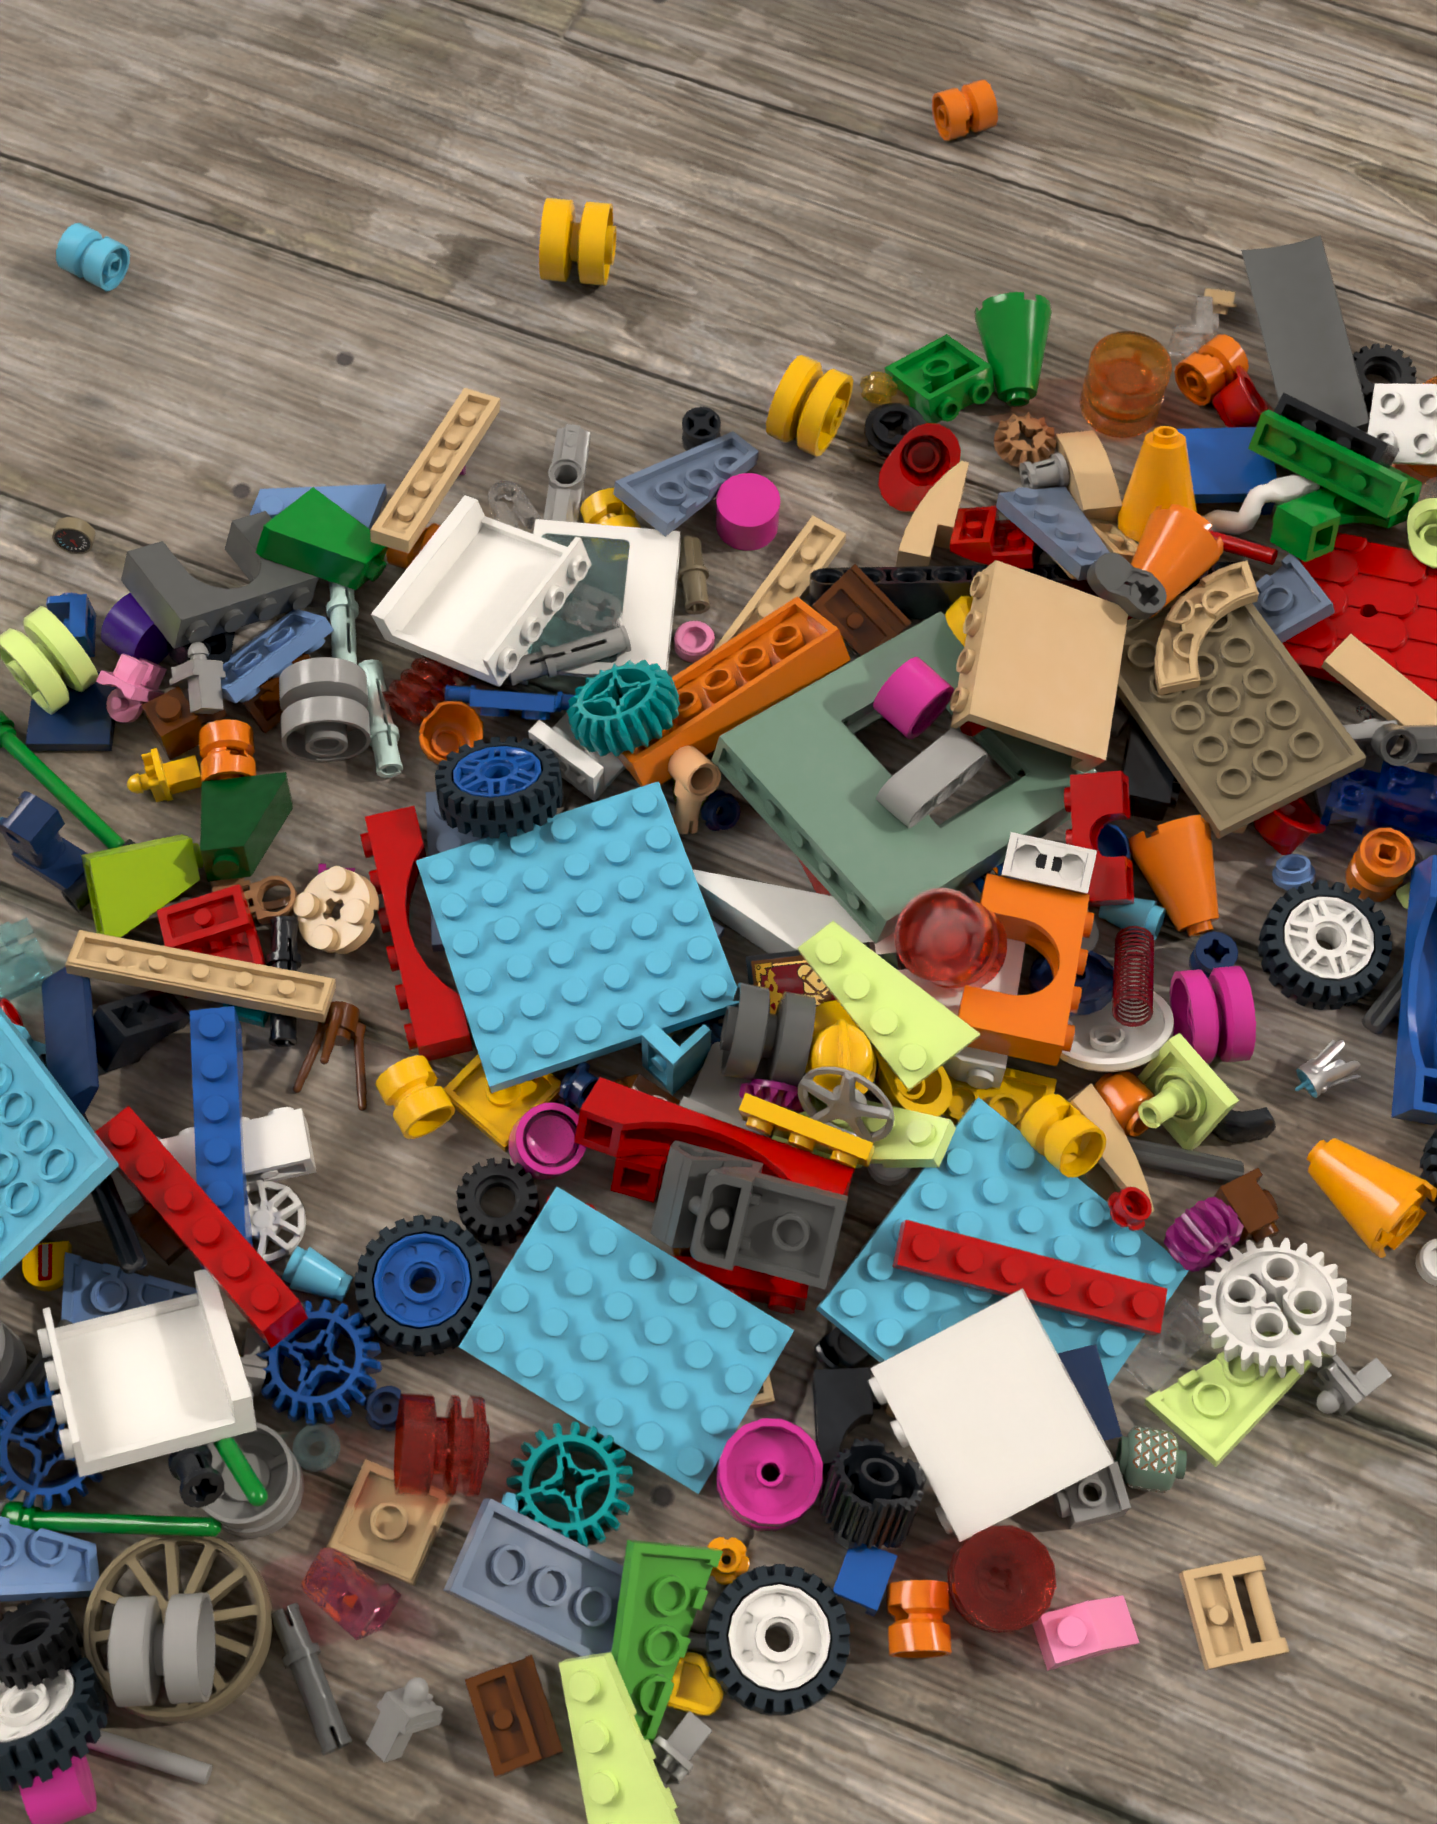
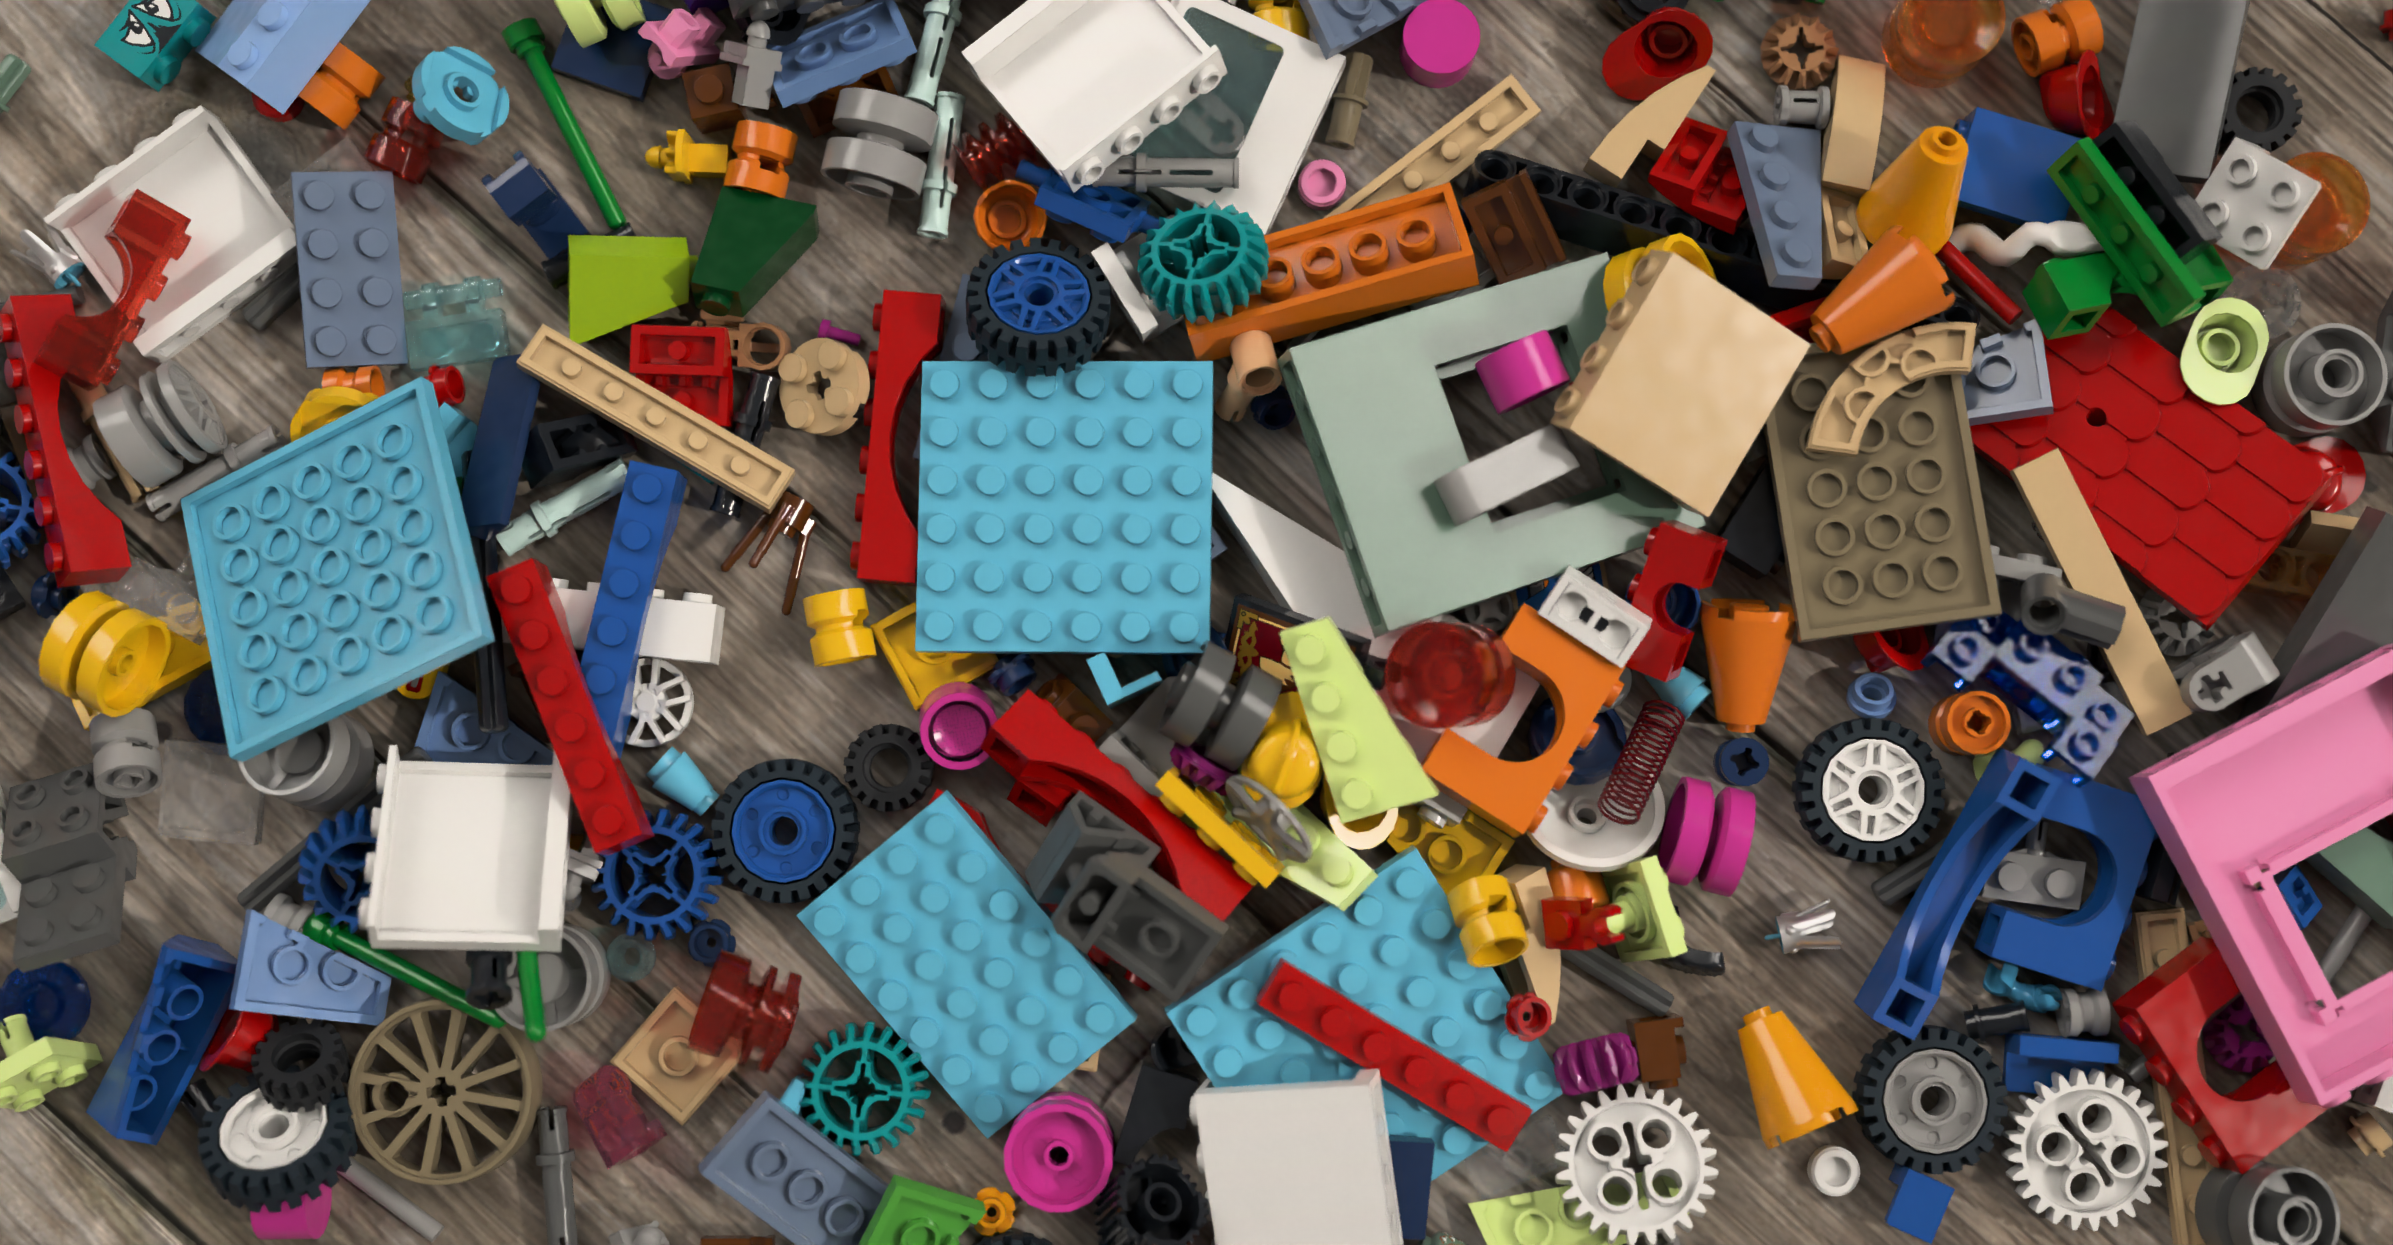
camera: 25 degrees right, 20 degrees up
light grey wheel [107,1592,215,1707] -> none
dark grey piece [1087,552,1167,620] -> none
none -> light aqua pin [496,457,628,556]
none -> red plate [1541,896,1624,951]

